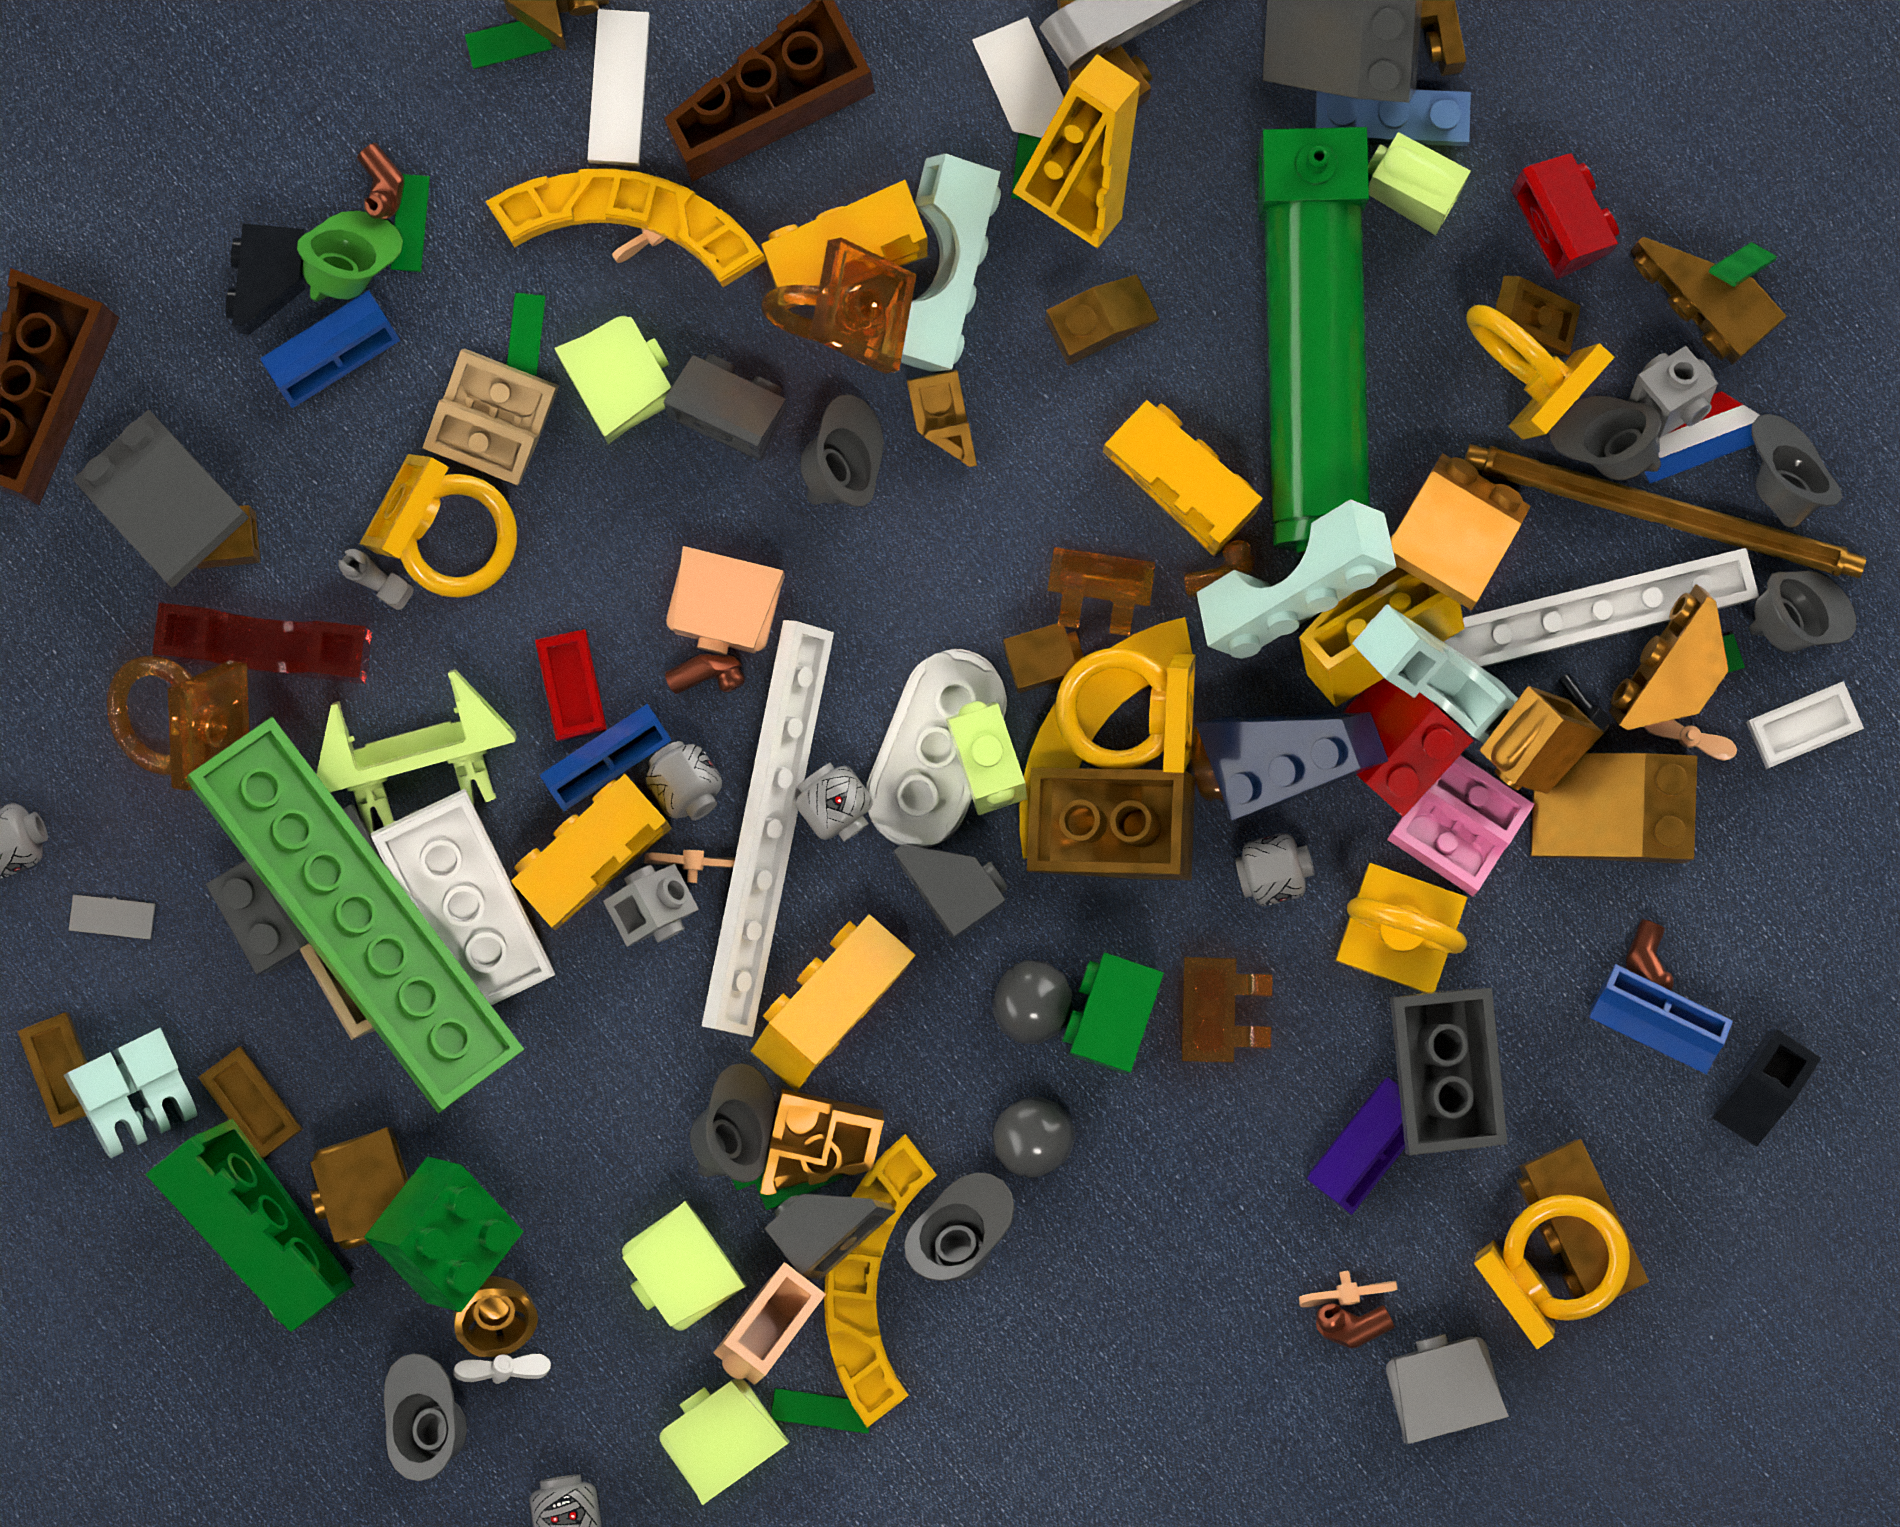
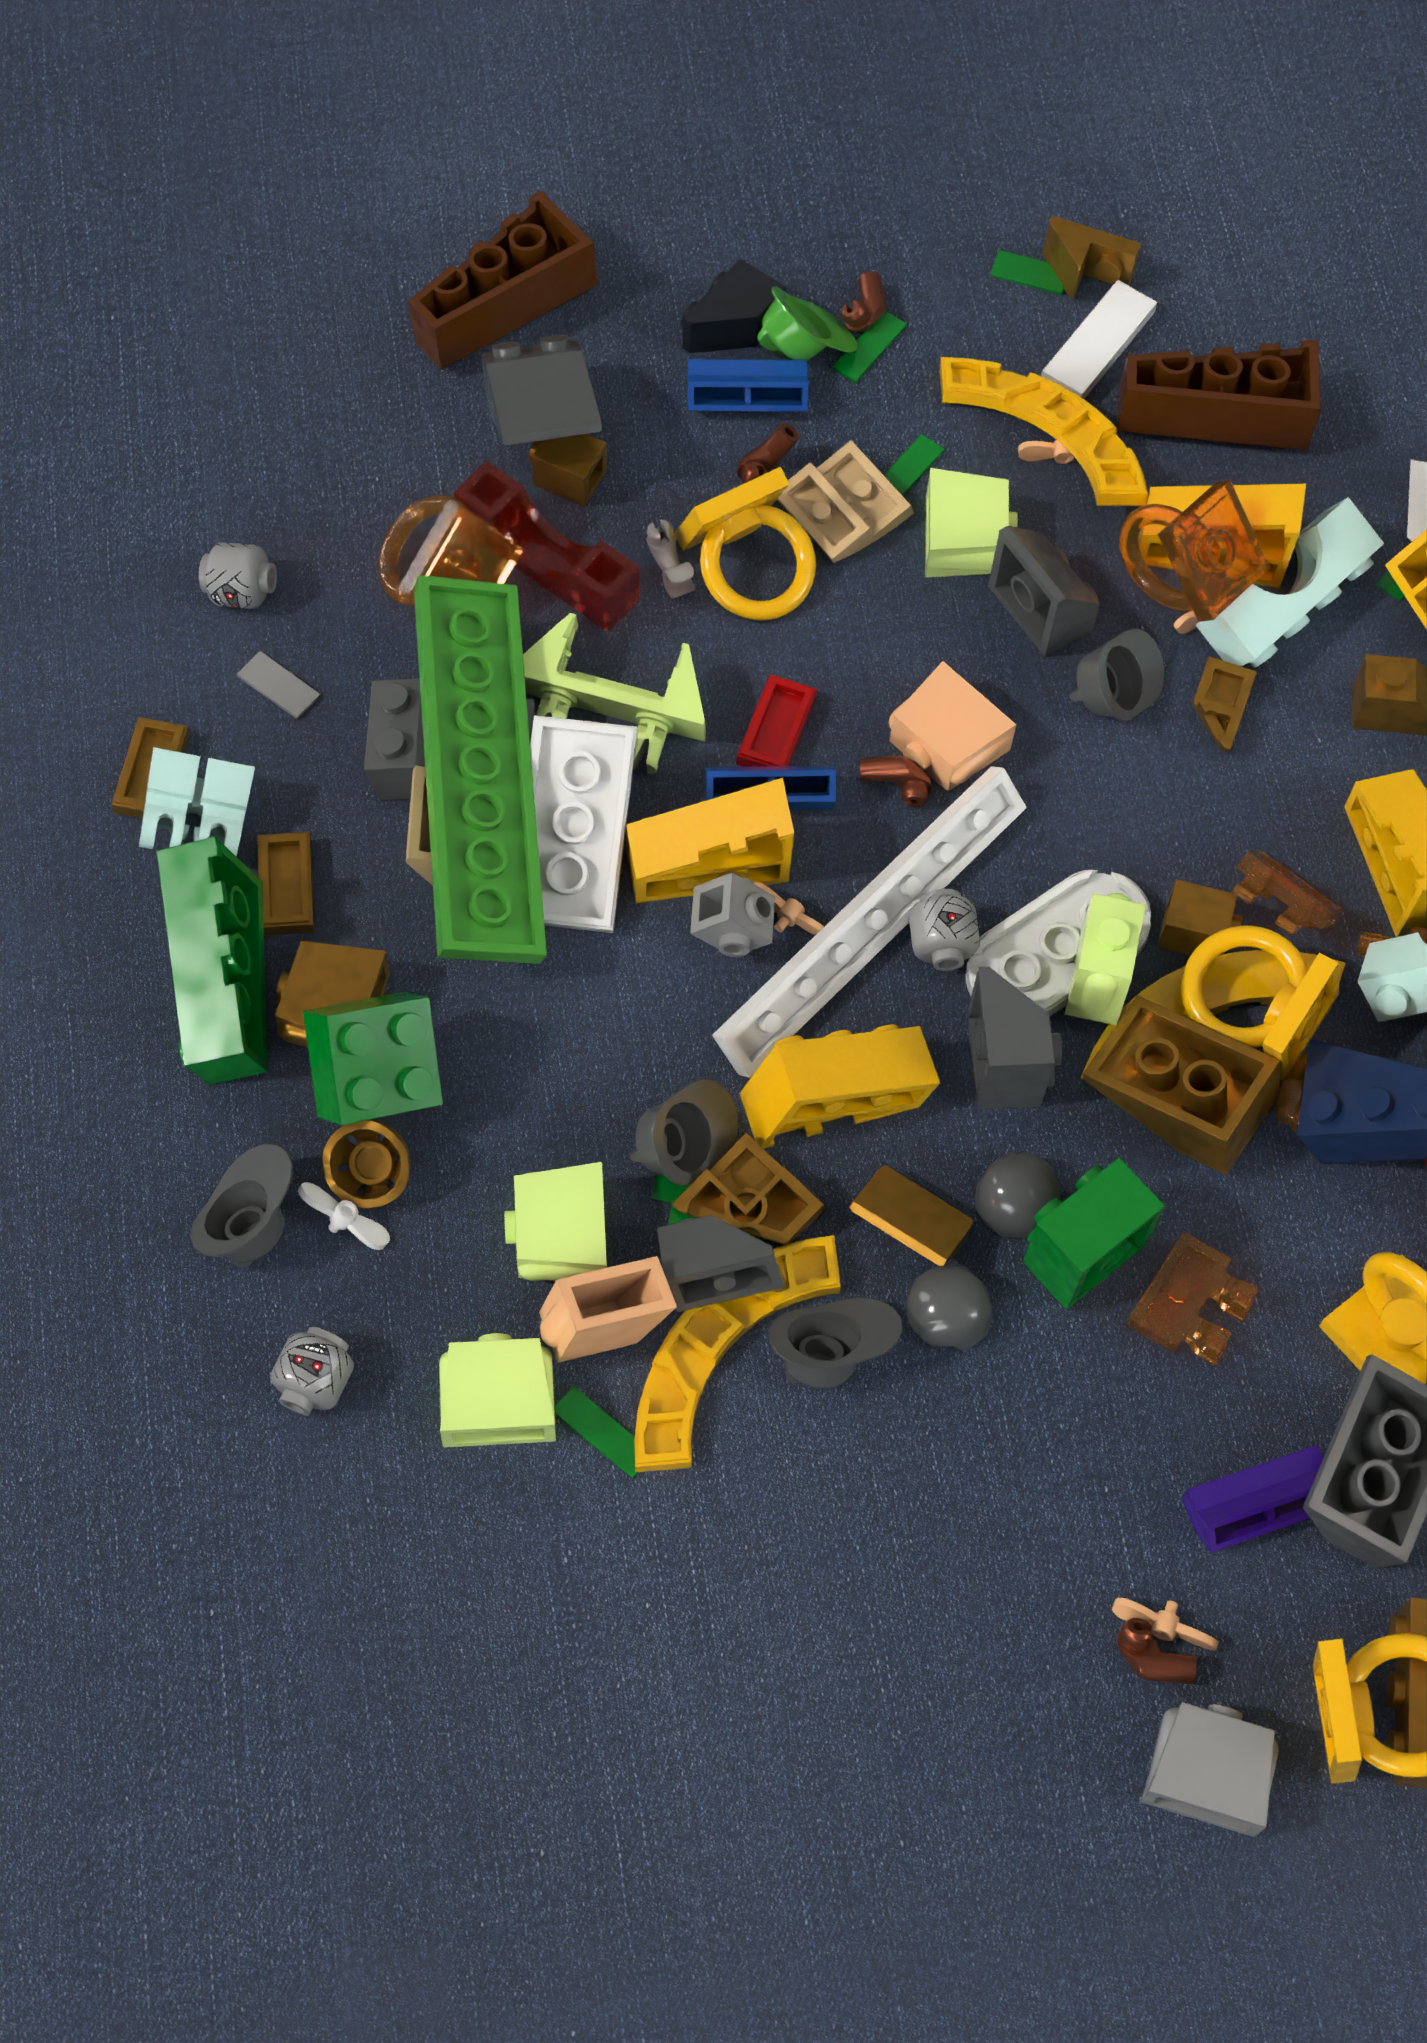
camera: 30 degrees right, 20 degrees down
light grey head [646,741,722,820] -> none
light grey head [1235,833,1315,906] -> none
none -> copper arm [737,422,799,484]
none -> pearl gold slope [850,1165,974,1266]

